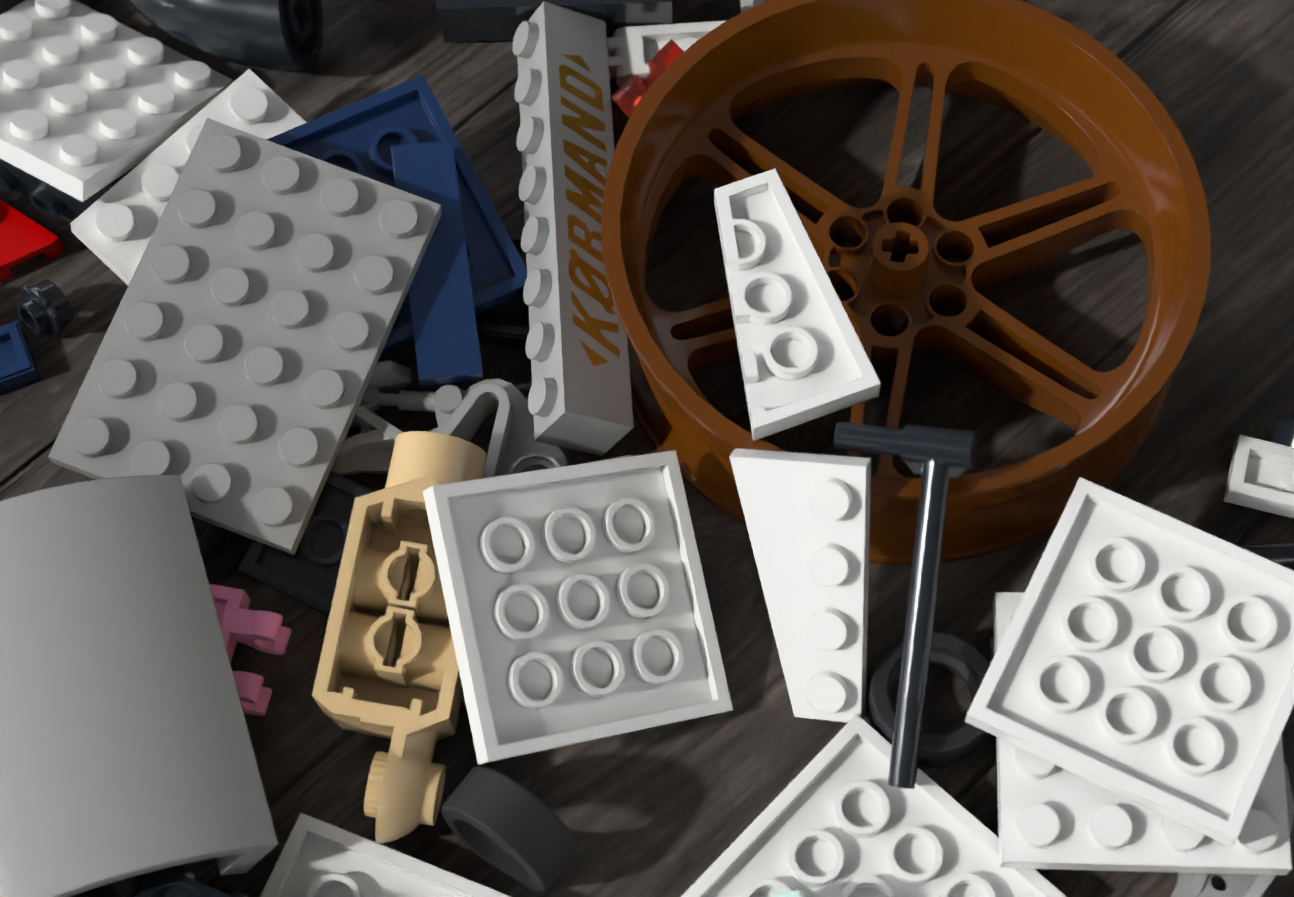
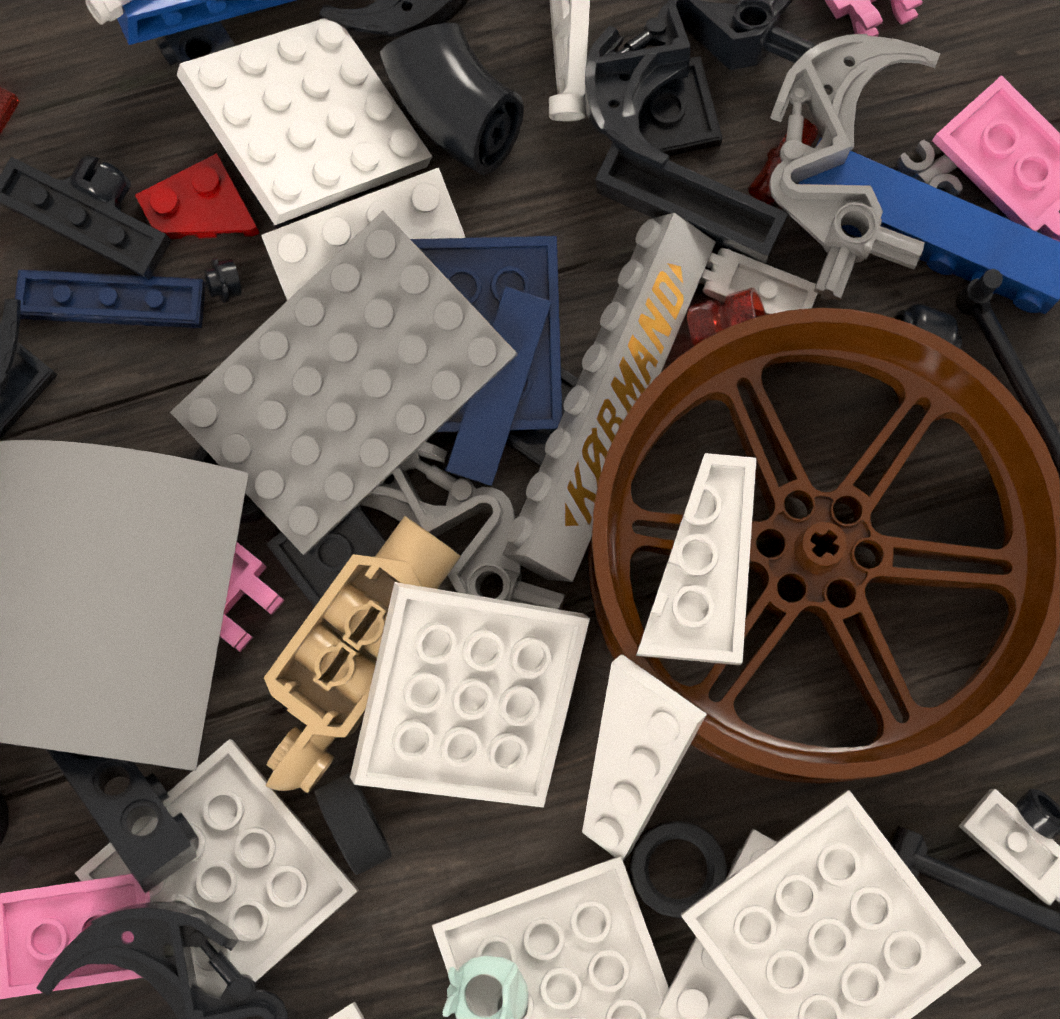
camera: 25 degrees right, 15 degrees up
black bar [834,422,977,789] -> none

